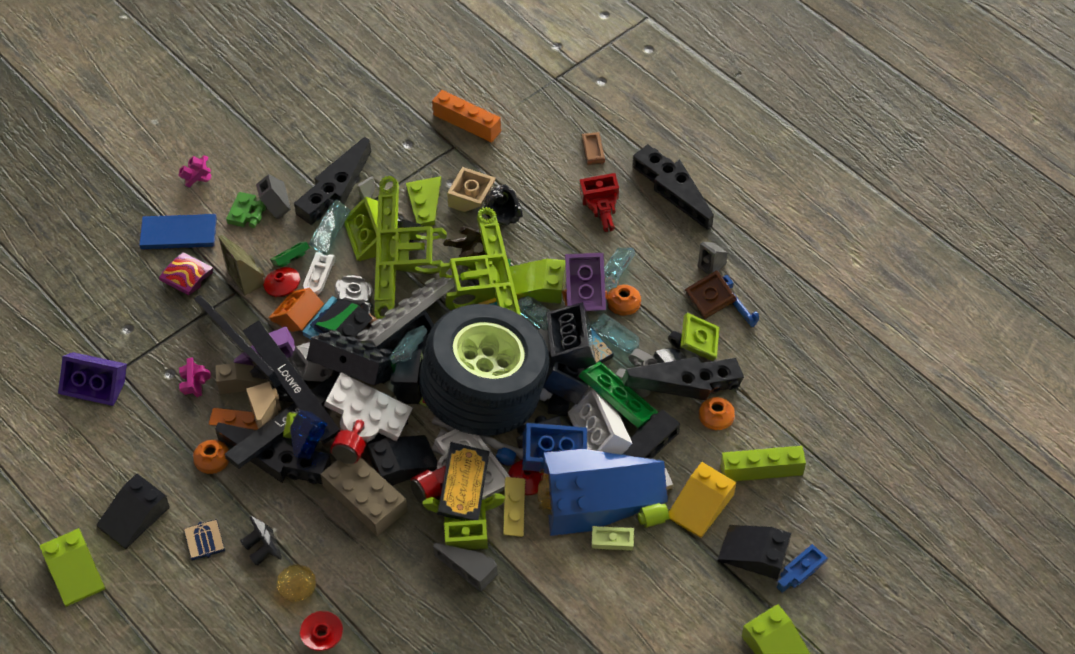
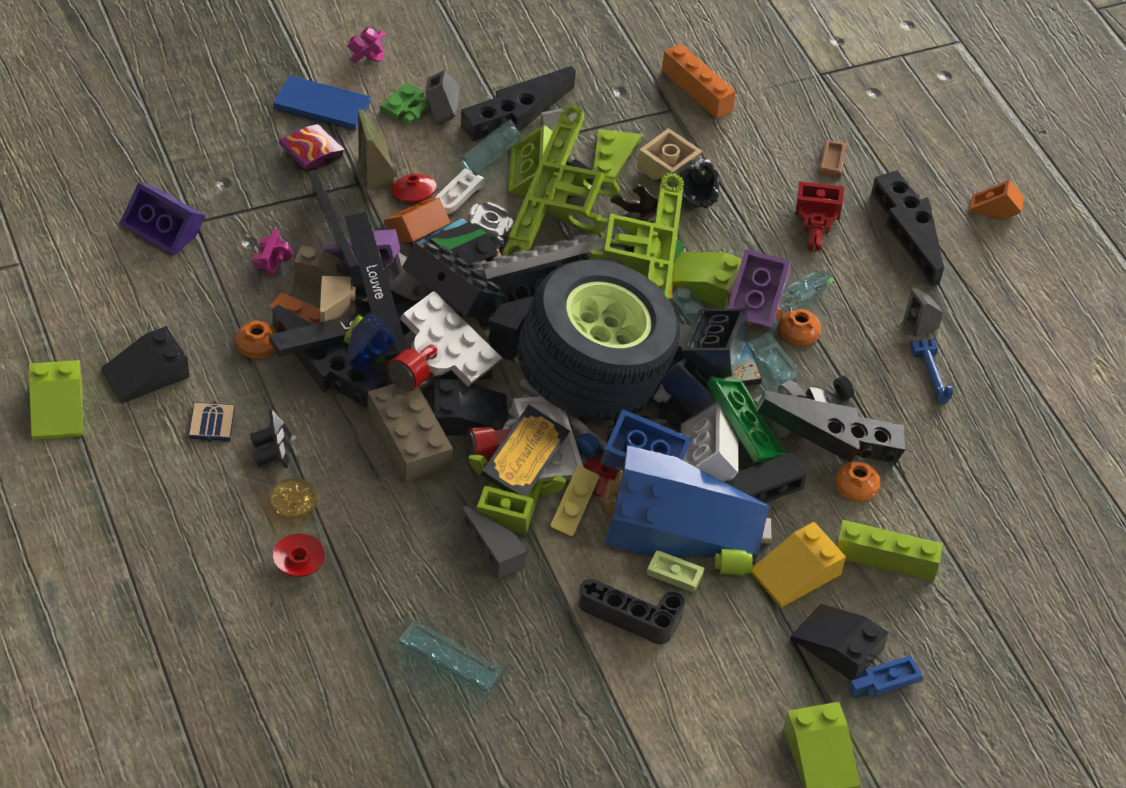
camera: 15 degrees right, 5 degrees down
green plate [270,242,310,267] -> none
clear light blue plate [390,325,427,364] -> none
lime tile [681,313,719,361] -> none
reddish brown tile [685,270,737,319] -> none
none -> black beam [578,579,685,644]
none -> orange slope [969,179,1024,220]

